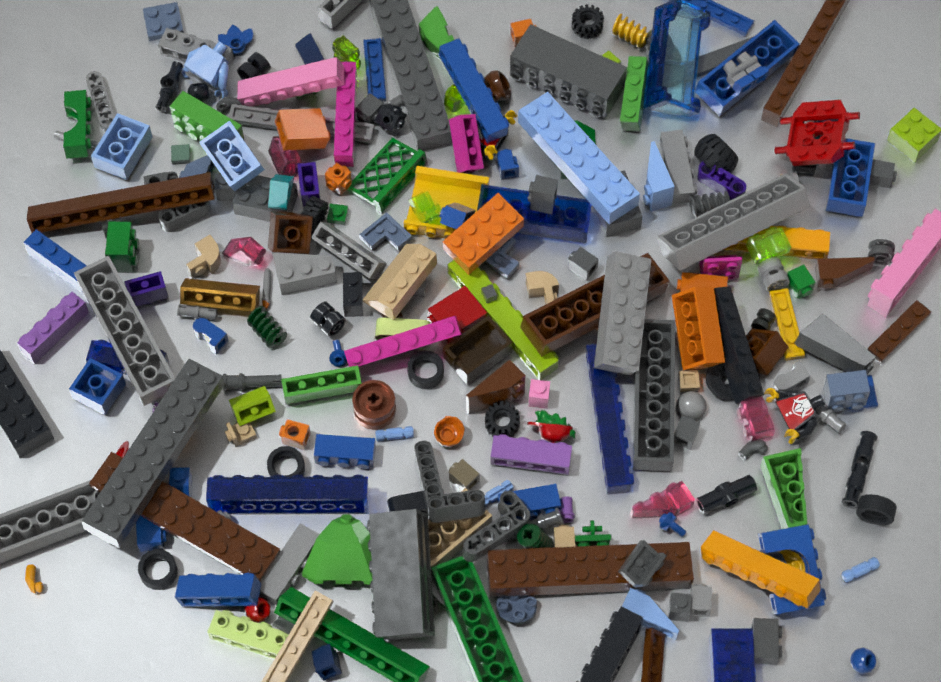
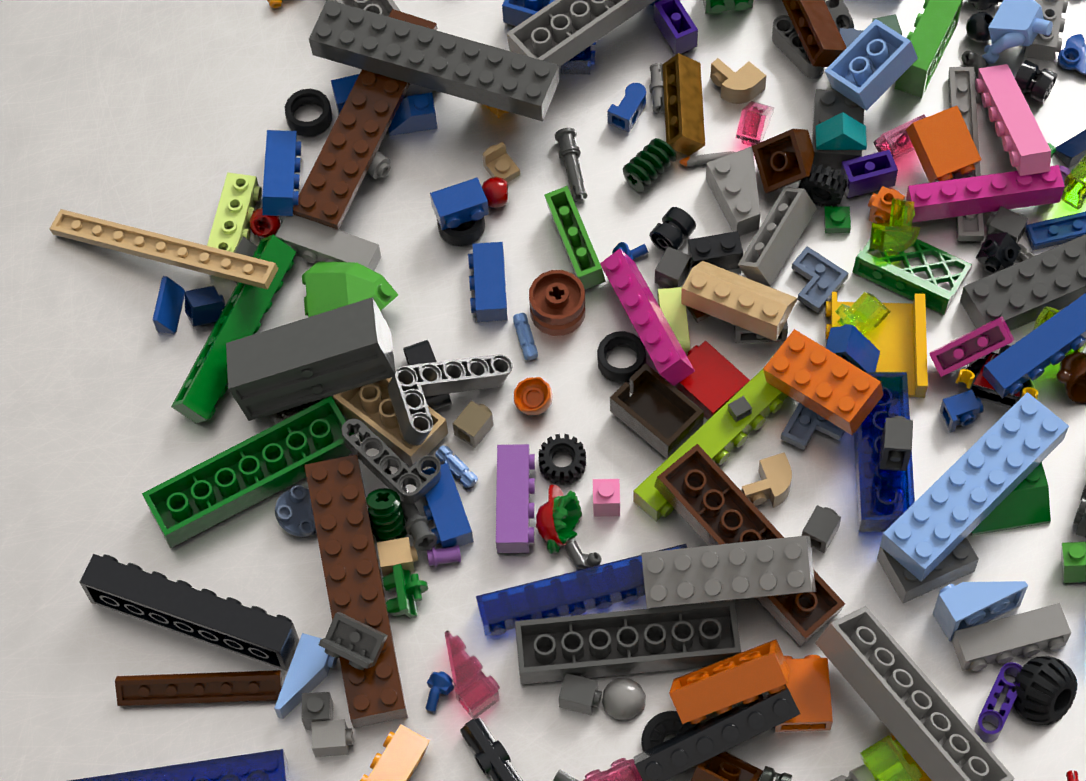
camera: 85 degrees right, 0 degrees up
clear blue brick [206,475,370,515] -> none
lime brick [228,386,276,426] -> none
orange brick [279,419,311,450] -> none
reddish brown slope [466,359,525,414] -> none
tan plate [678,370,700,392] -> none
dark grey piece [689,191,730,218] -> none
dark pink bracket [699,255,742,280] -> none
none -> blue brick [430,177,489,230]
none -> red piece [482,177,508,208]
none -> dark grey arm [564,541,602,571]
none -> dark grey brick [655,247,691,288]
none -> clear neon green brick [869,198,921,252]

